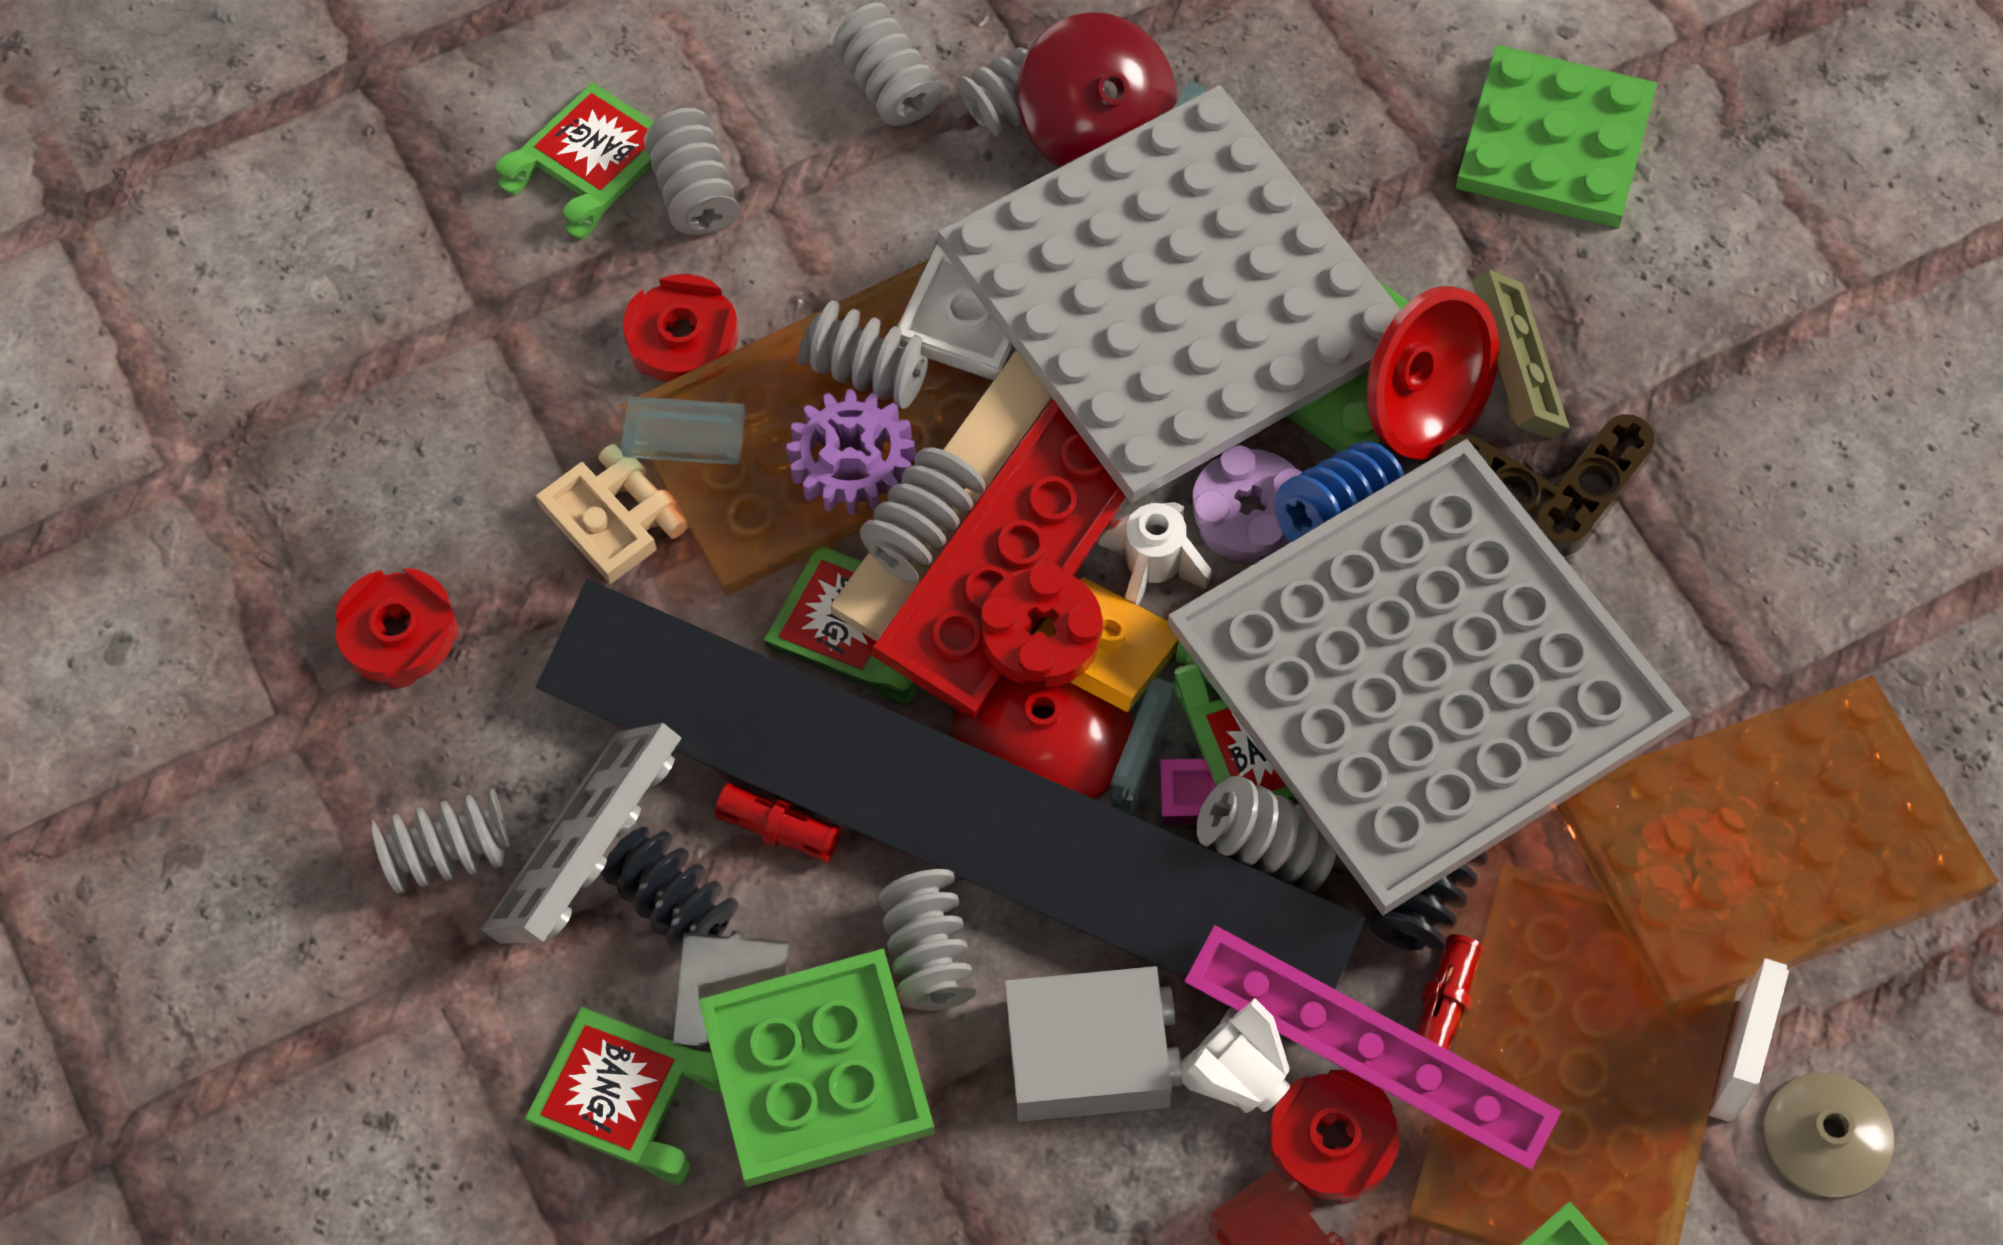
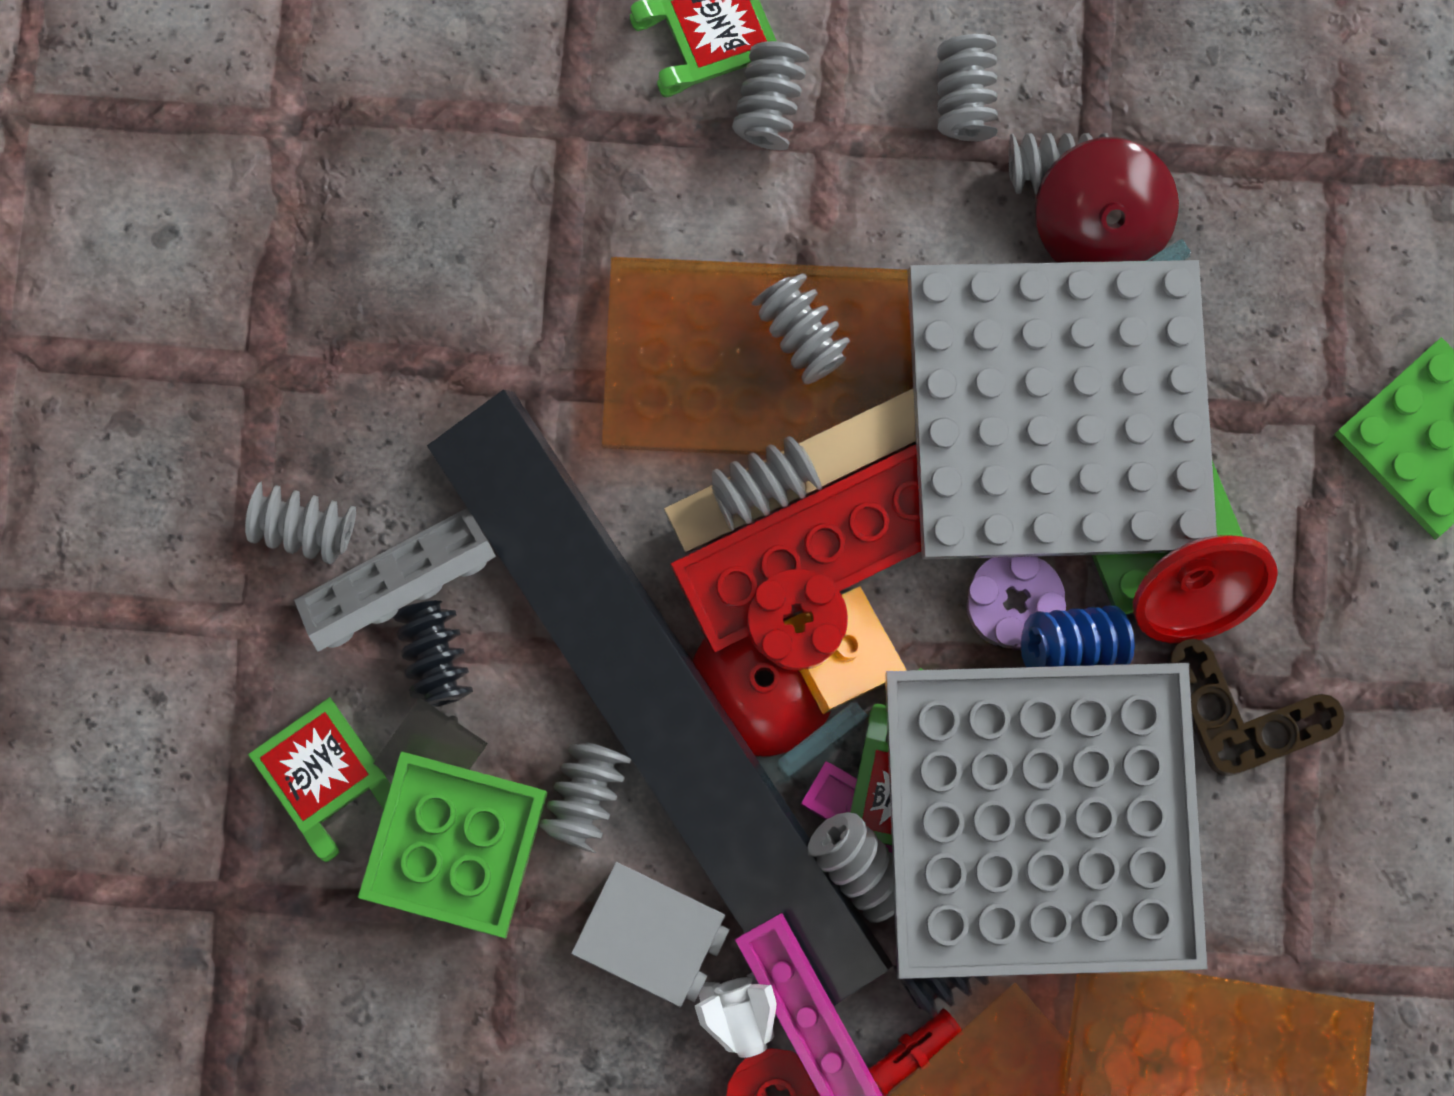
camera: 25 degrees right, 15 degrees up
red plate [335,568,459,689] -> none
tan plate [536,444,688,585] -> none
clear light blue tile [621,396,746,465] -> none
red plate [623,274,739,383] -> none
red pin [714,782,842,863] -> none
flag [764,544,917,705] -> none
medium lavender gear [786,389,916,515] -> none
white tile [897,245,1016,381] -> none
white brick [1099,502,1211,606] -> none
olive plate [1471,269,1570,439] -> none

